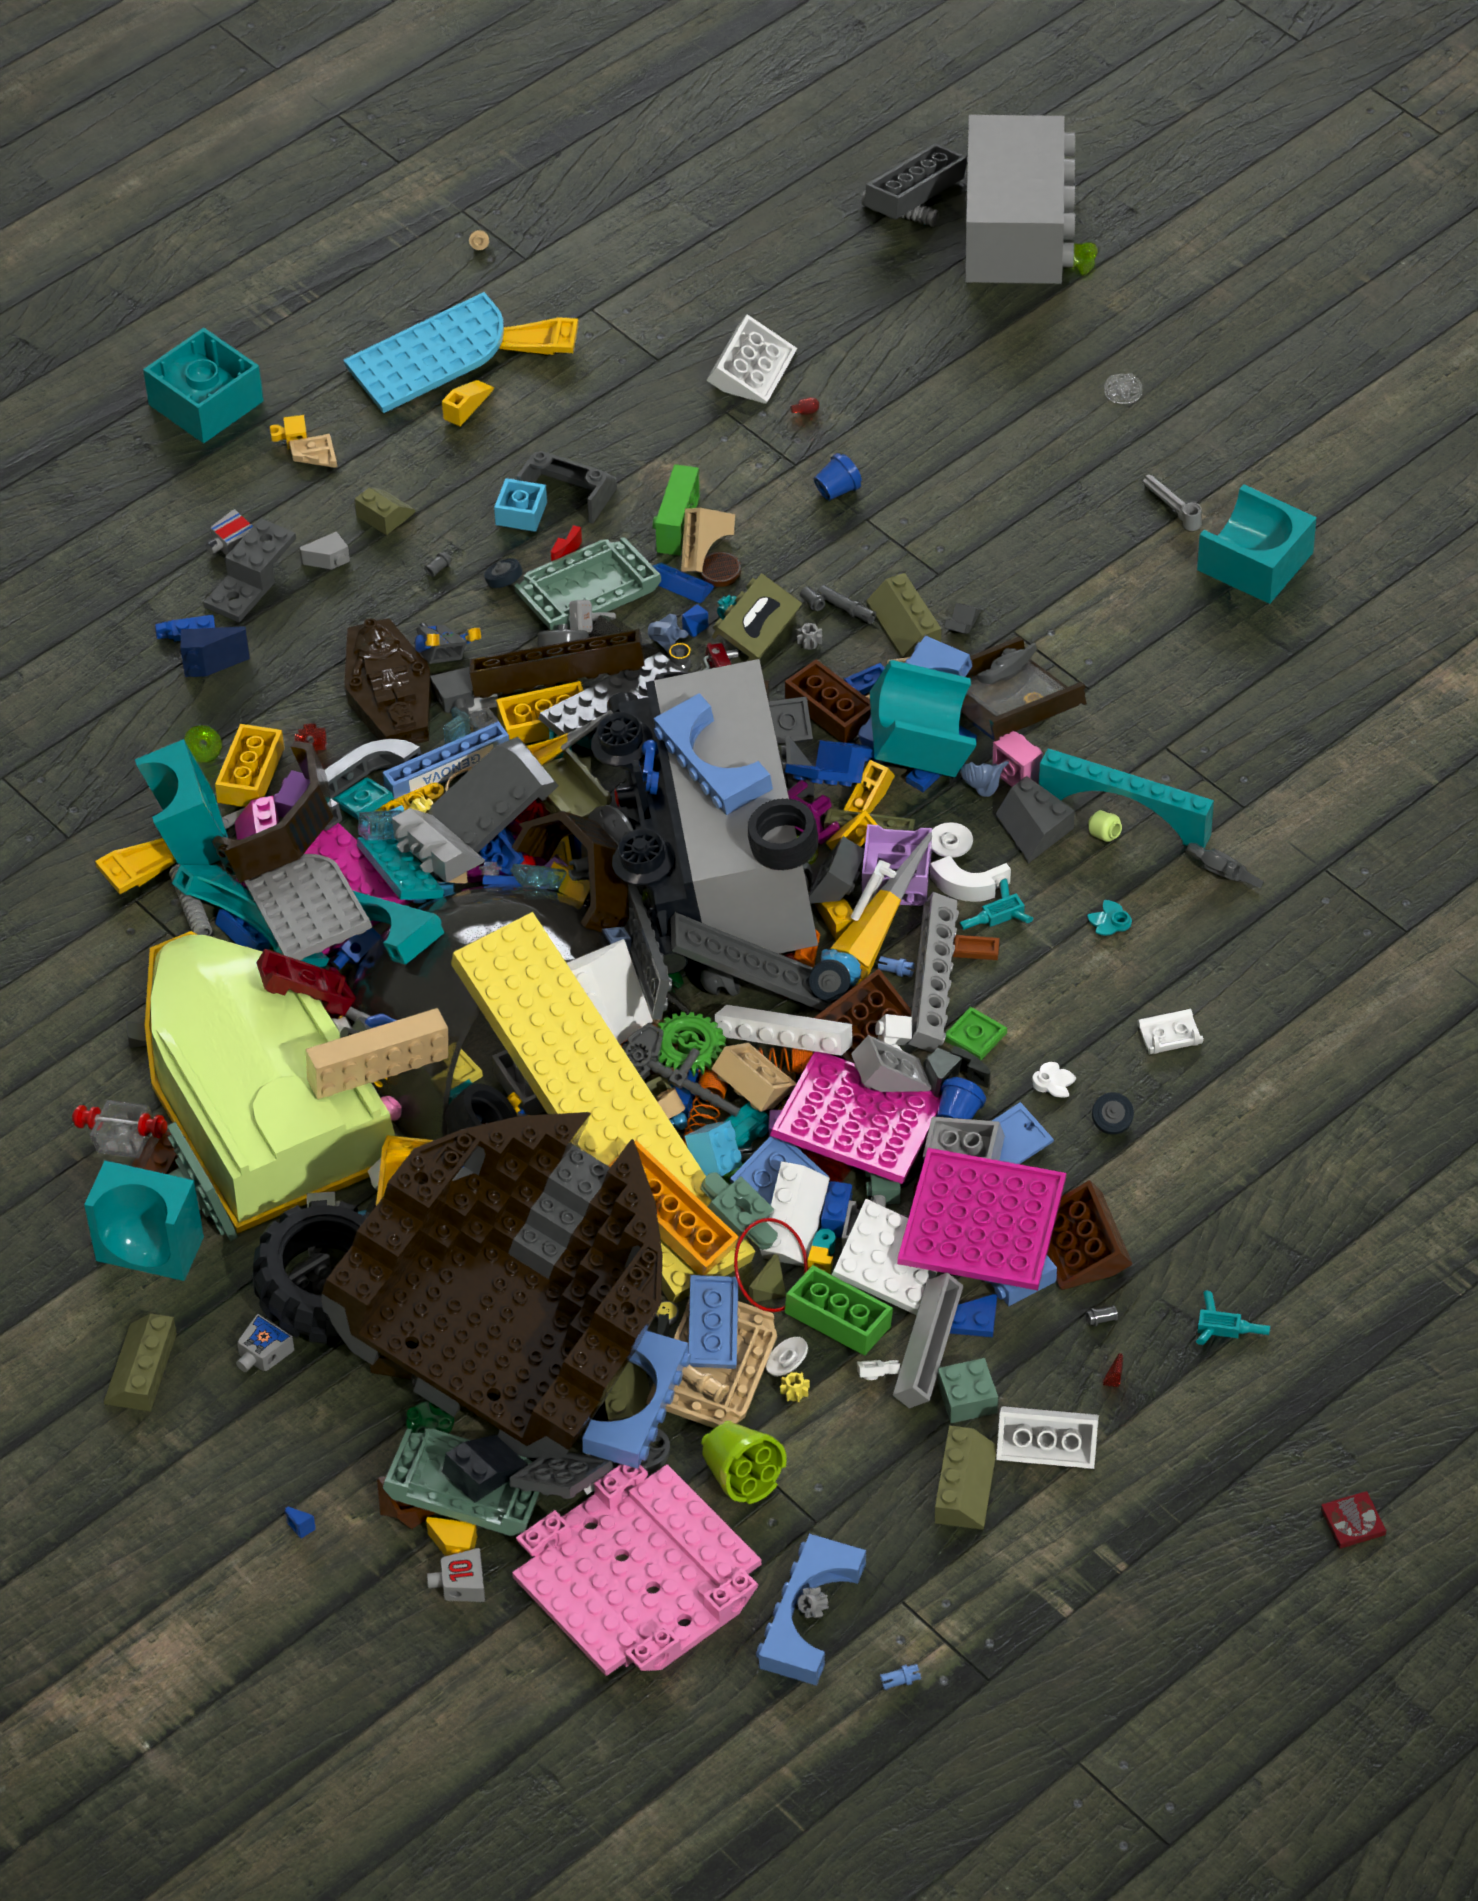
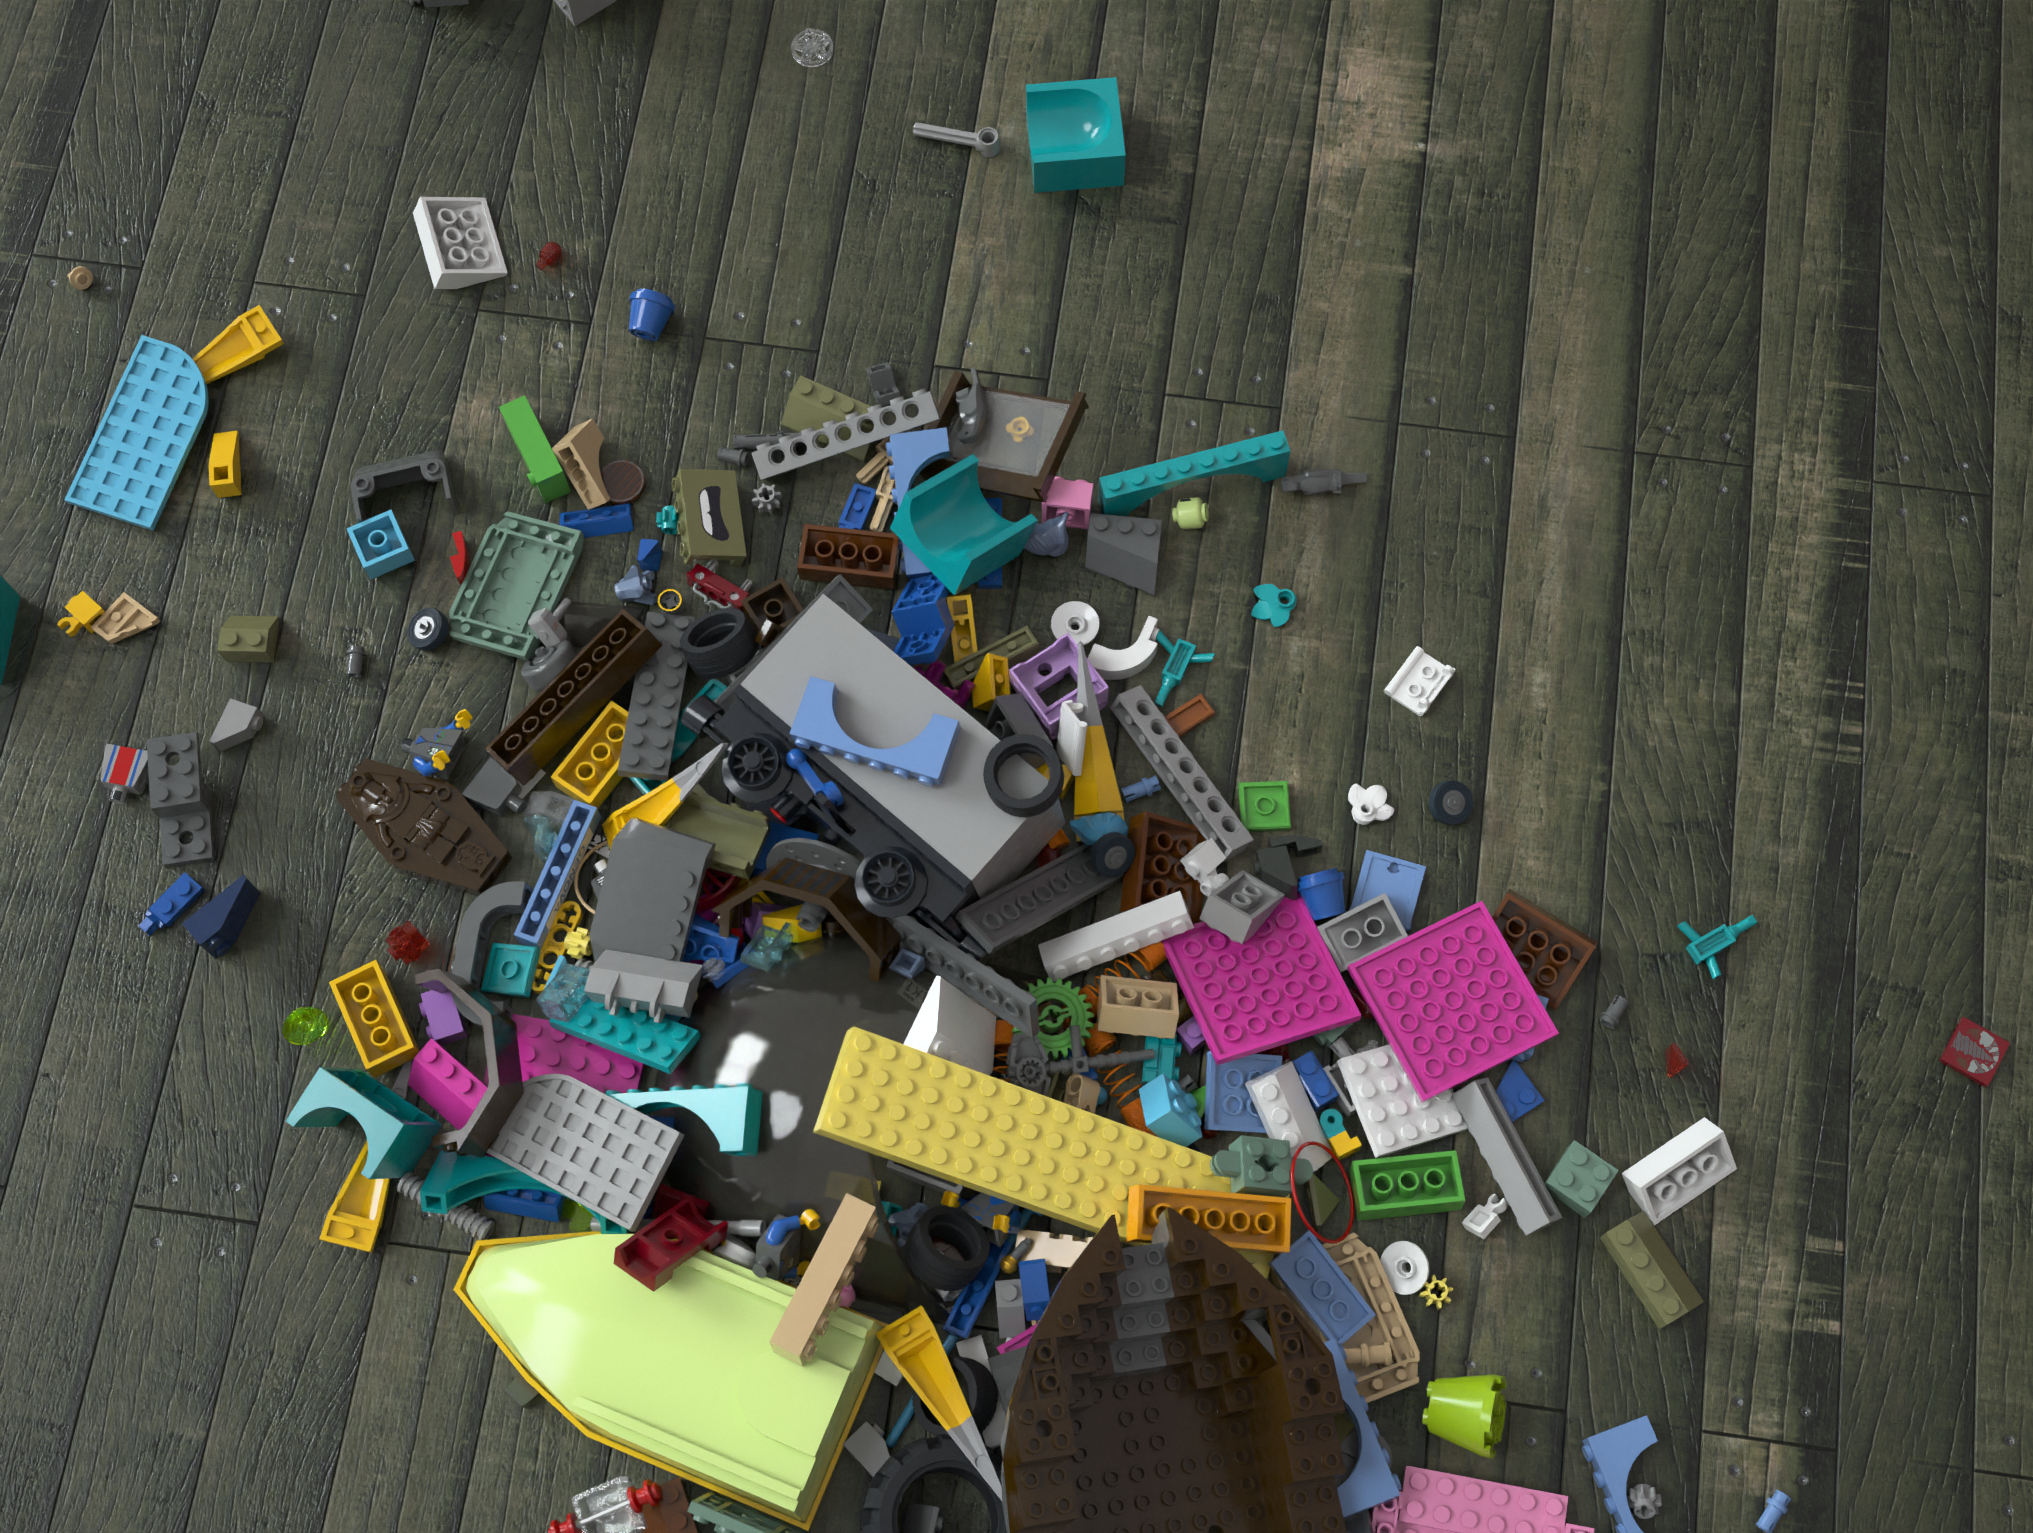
camera: 40 degrees left, 20 degrees up
none -> light grey brick [752,389,942,480]

